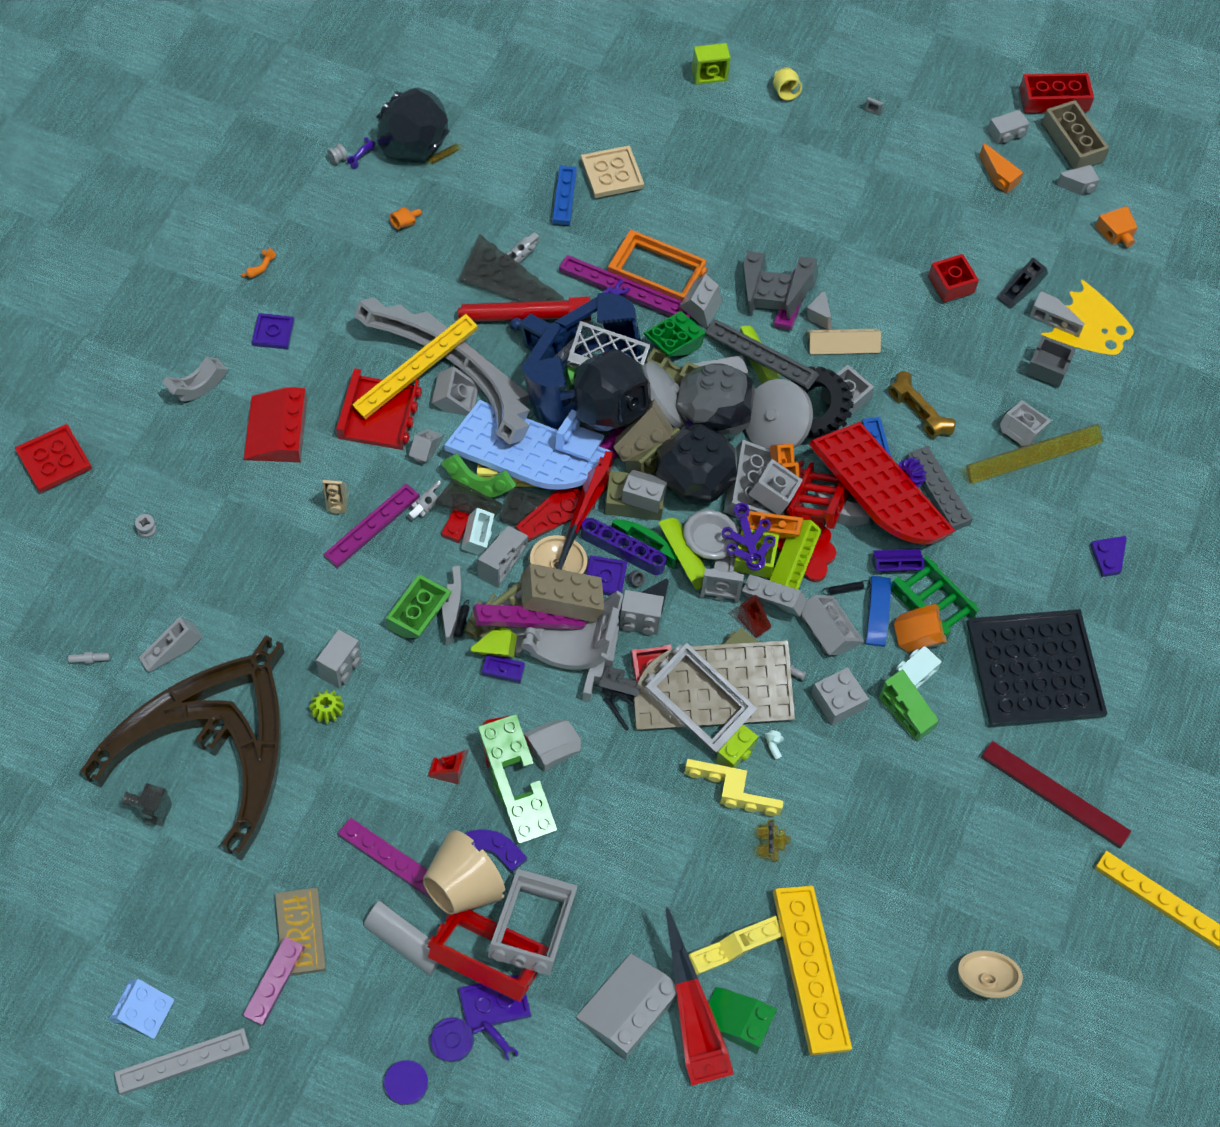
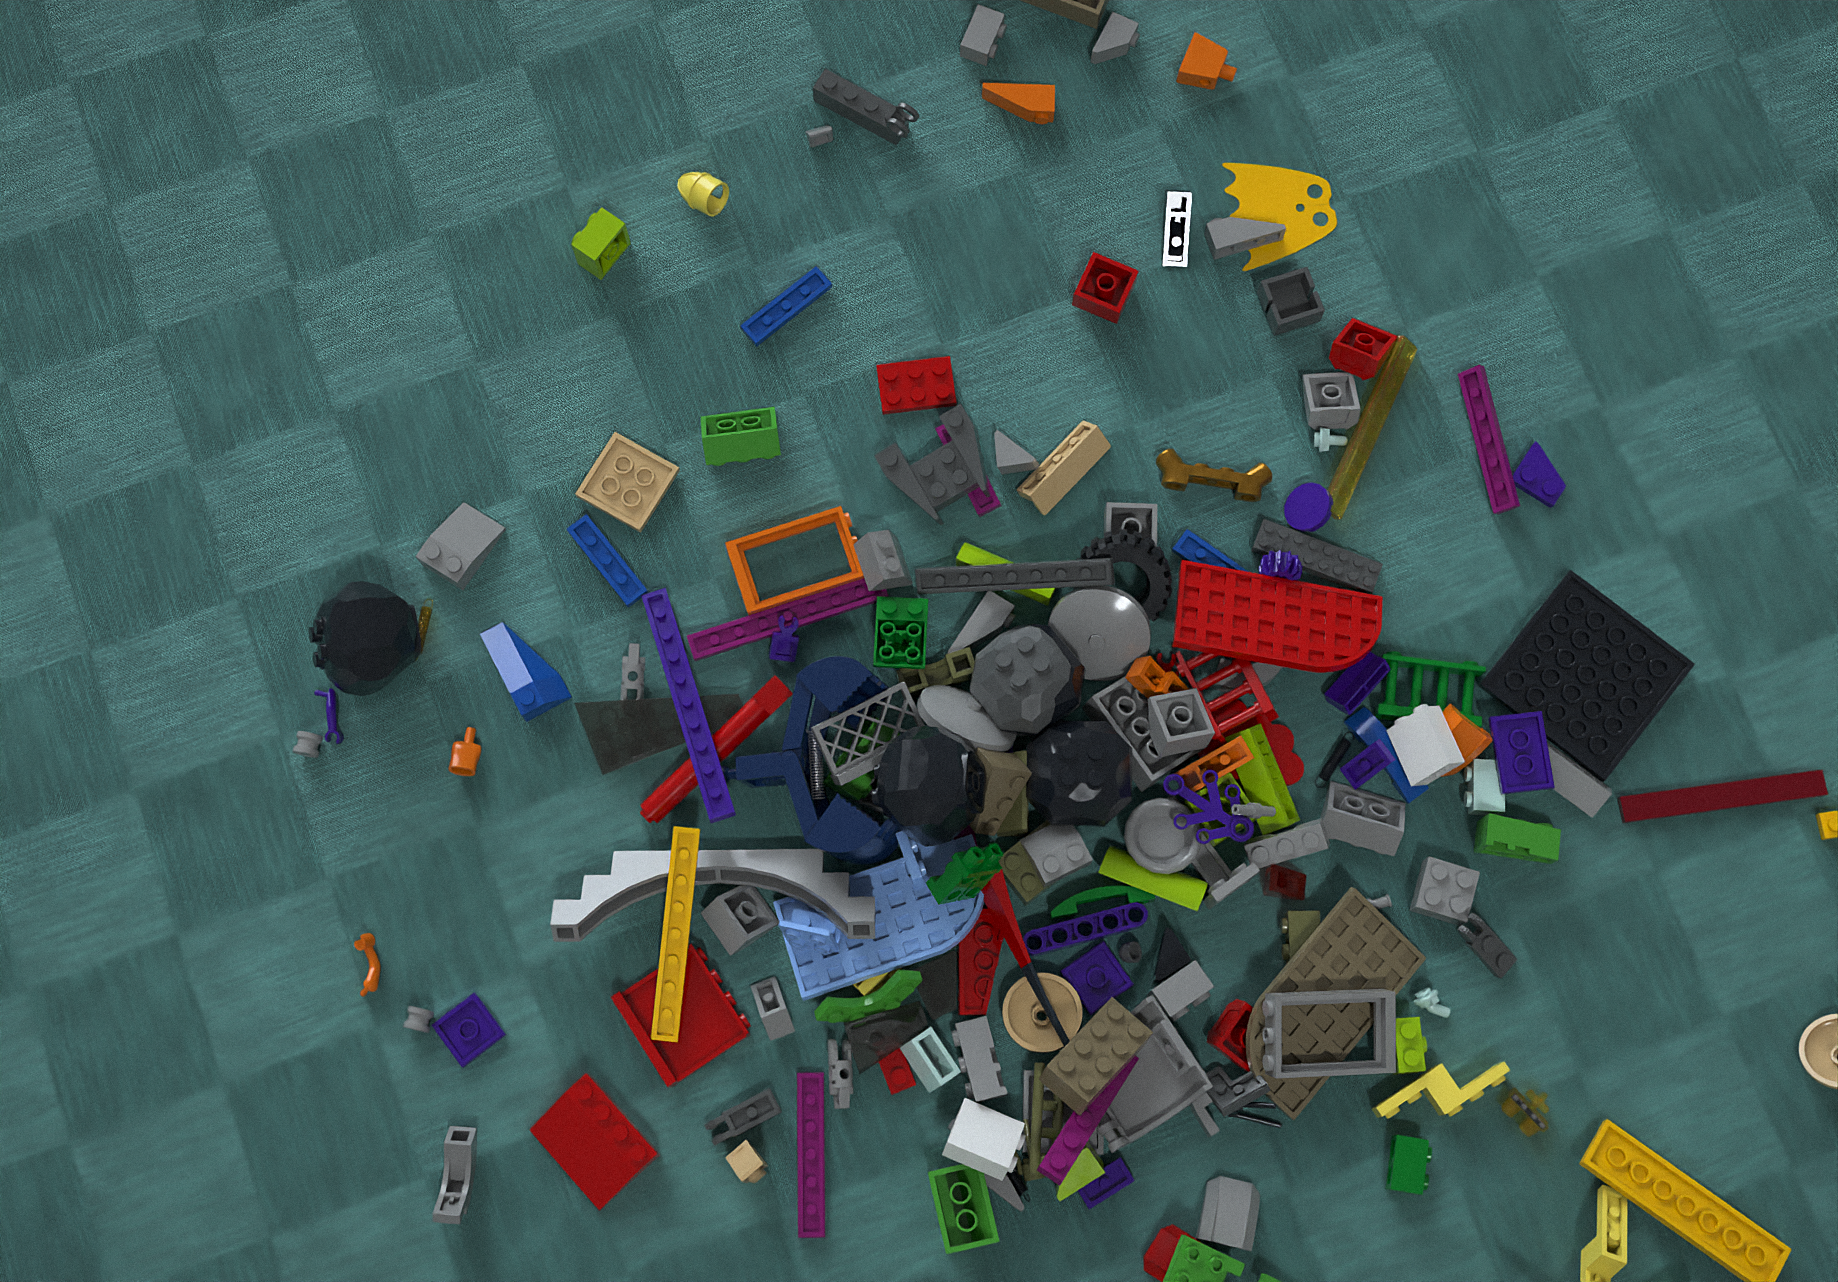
camera: 40 degrees left, 15 degrees up
none -> light grey wheel [403,1006,435,1033]
none -> light grey slope [415,502,506,590]
none -> blue wedge [480,622,572,722]
none -> dark purple plate [641,588,736,823]
none -> bright green slope [701,407,781,466]
none -> dark grey hinge [704,1088,782,1146]
none -> blue plate [740,266,832,347]
none -> light blue bracket [778,909,843,954]
none -> dark grey hinge [813,69,919,146]
none -> red plate [876,356,957,415]
none -> green hips [926,843,1003,905]
none -> white brick [942,1098,1026,1181]
none -> light grey bar [1231,802,1276,819]
none -> dark purple tile [1284,482,1333,532]
none -> light aqua plate [1314,427,1348,452]
none -> red slope [1329,318,1398,381]
none -> dark purple plate [1340,739,1396,790]
none -> green brick [1385,1135,1432,1195]
none -> white brick [1386,704,1465,786]
none -> dark grey hinge [1457,913,1518,979]
none -> magenta plate [1458,365,1520,514]
none -> dark purple tile [1488,711,1555,795]
none -> light grey brick [1547,742,1612,818]

